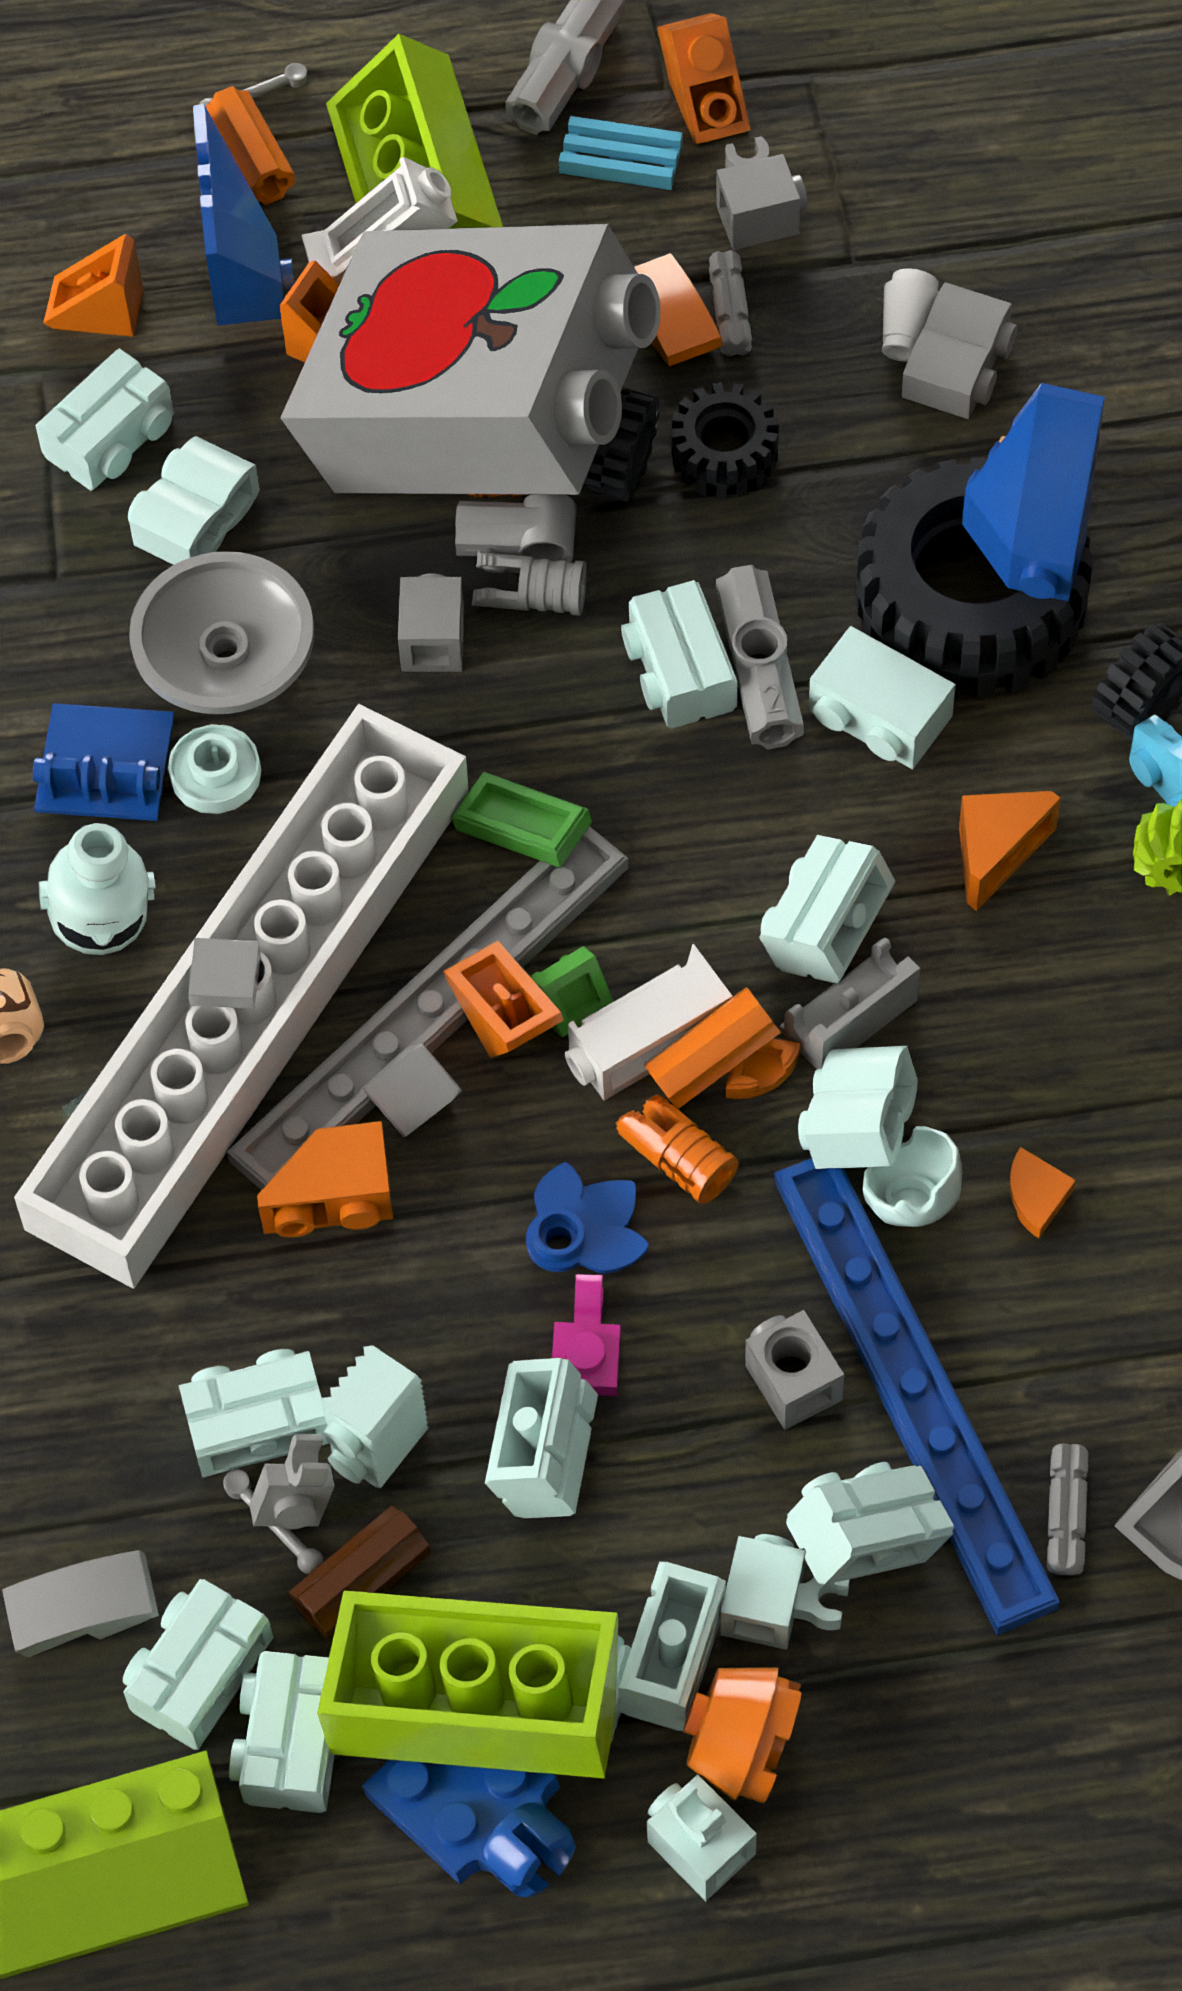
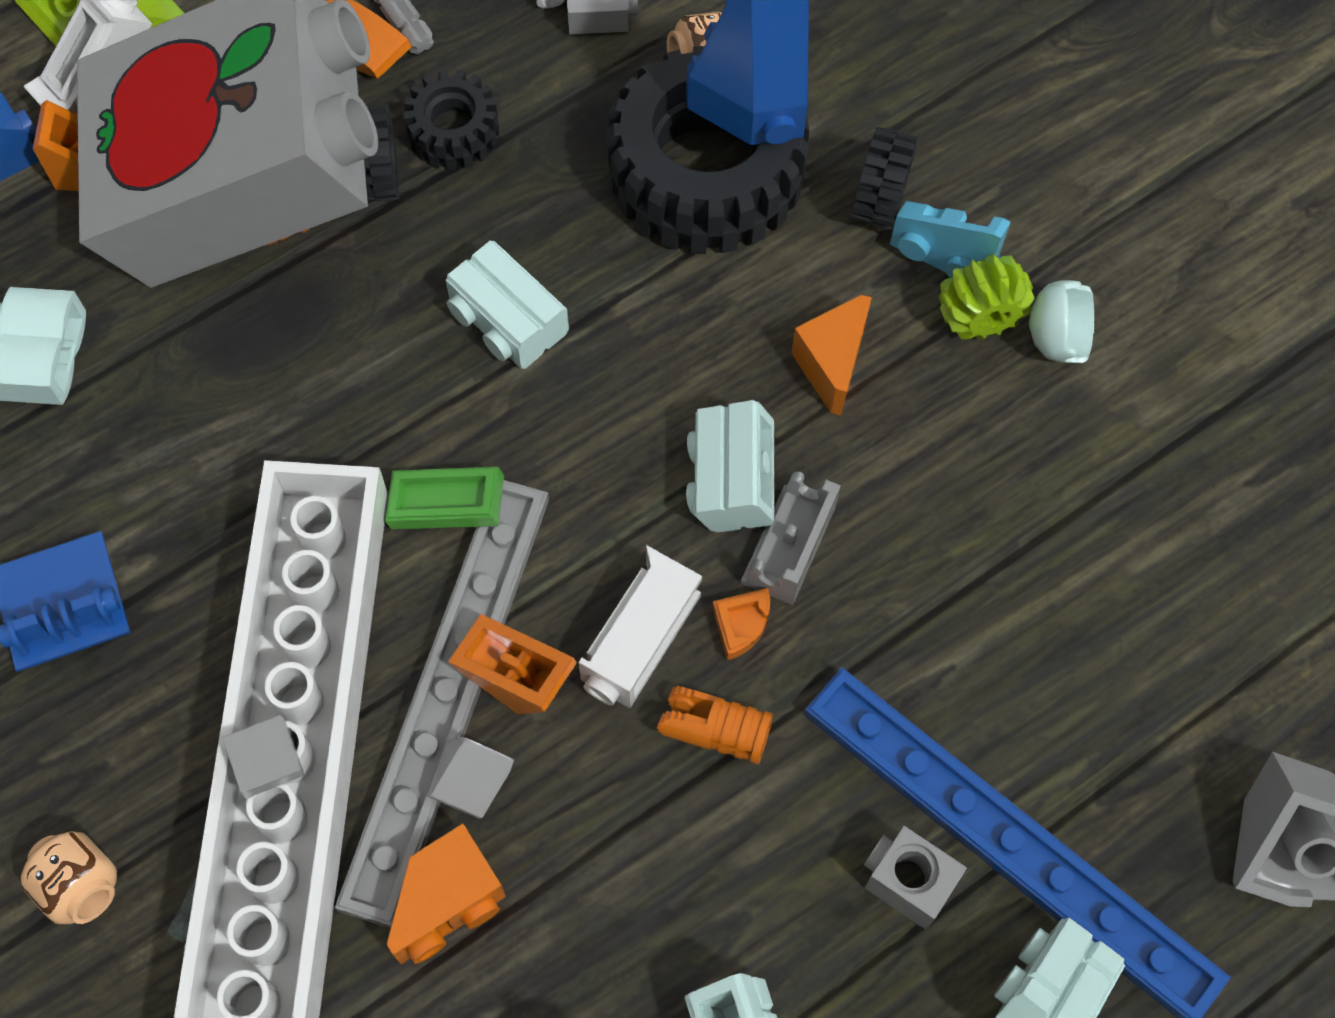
camera: 30 degrees left, 5 degrees up
light aqua piece [39,823,156,955] -> none
light grey dish [129,552,314,714] -> none
light aqua plate [168,724,261,814] -> none
light grey brick [398,573,464,672] -> none
light grey piece [455,494,577,562] -> none
light grey hinge [472,552,587,616] -> none
blue plate [526,1162,649,1274] -> none
bright green tile [531,946,614,1037] -> none
dark pink plate [552,1274,621,1396] -> none
orange axle [644,987,781,1109] -> none
light grey piece [716,565,804,749] -> none
light aqua brick [798,1046,918,1169] -> none
light aqua brick [809,626,955,770] -> none
light aqua hair [863,1126,962,1227] -> none
orange tile [1010,1147,1076,1238] -> none
light grey axle [1047,1443,1088,1576] -> none

